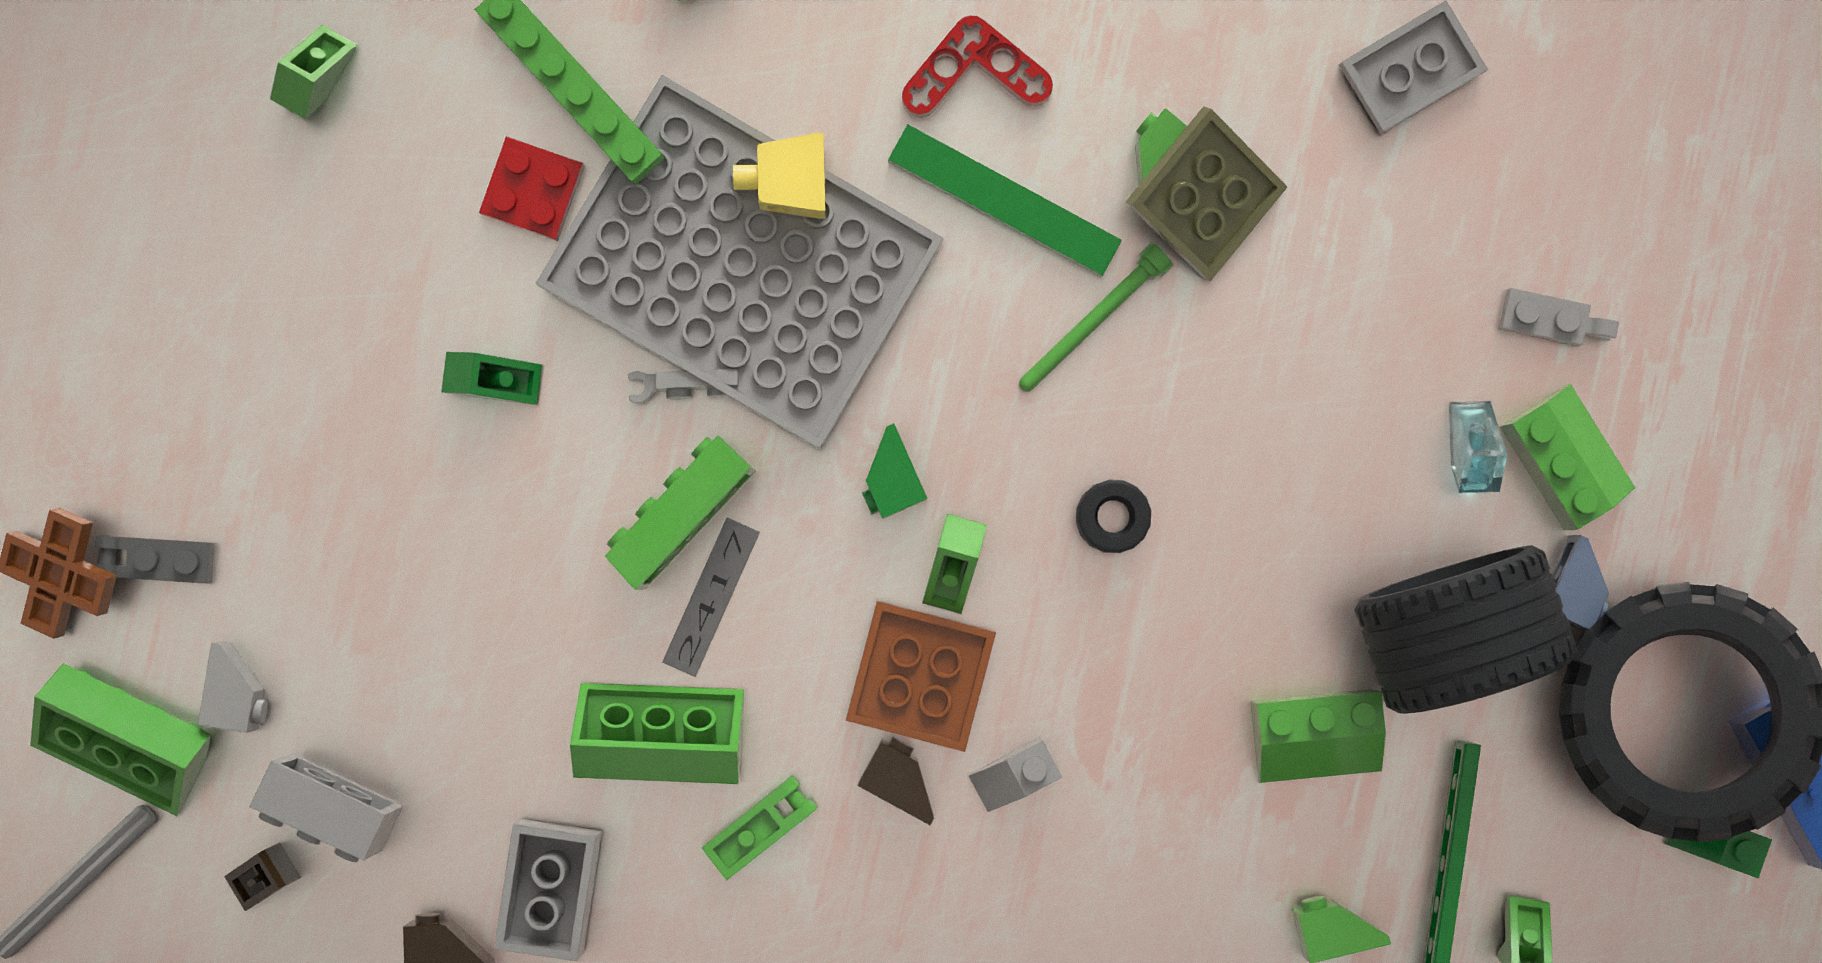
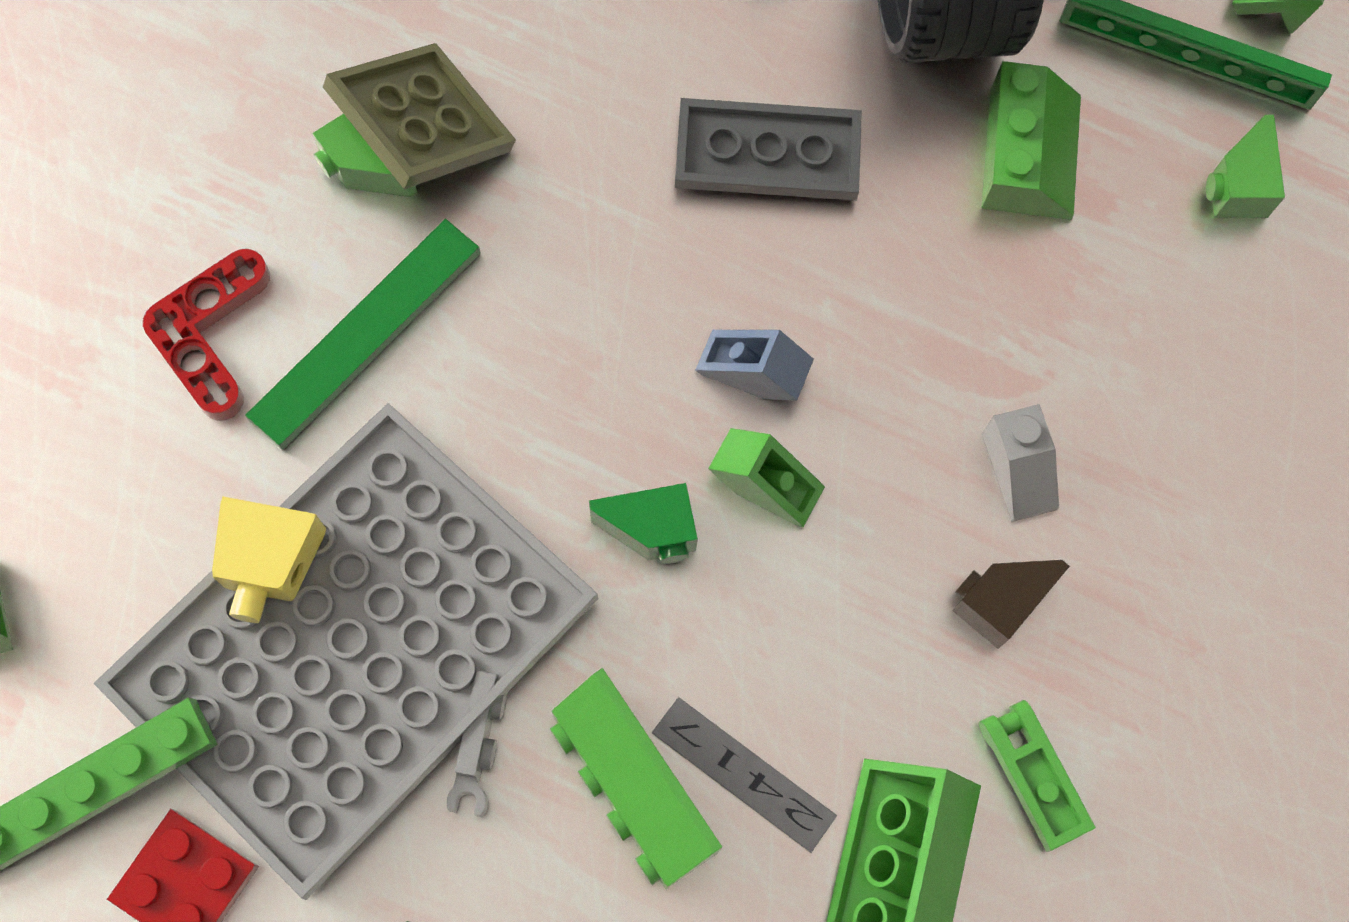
camera: 80 degrees left, 15 degrees down
dark orange plate [846,601,996,752] -> none
bright green piece [1019,242,1174,392] -> none
black tyre [1076,479,1151,553] -> none
none -> dark grey plate [675,98,862,201]
none -> sand blue slope [695,330,814,401]

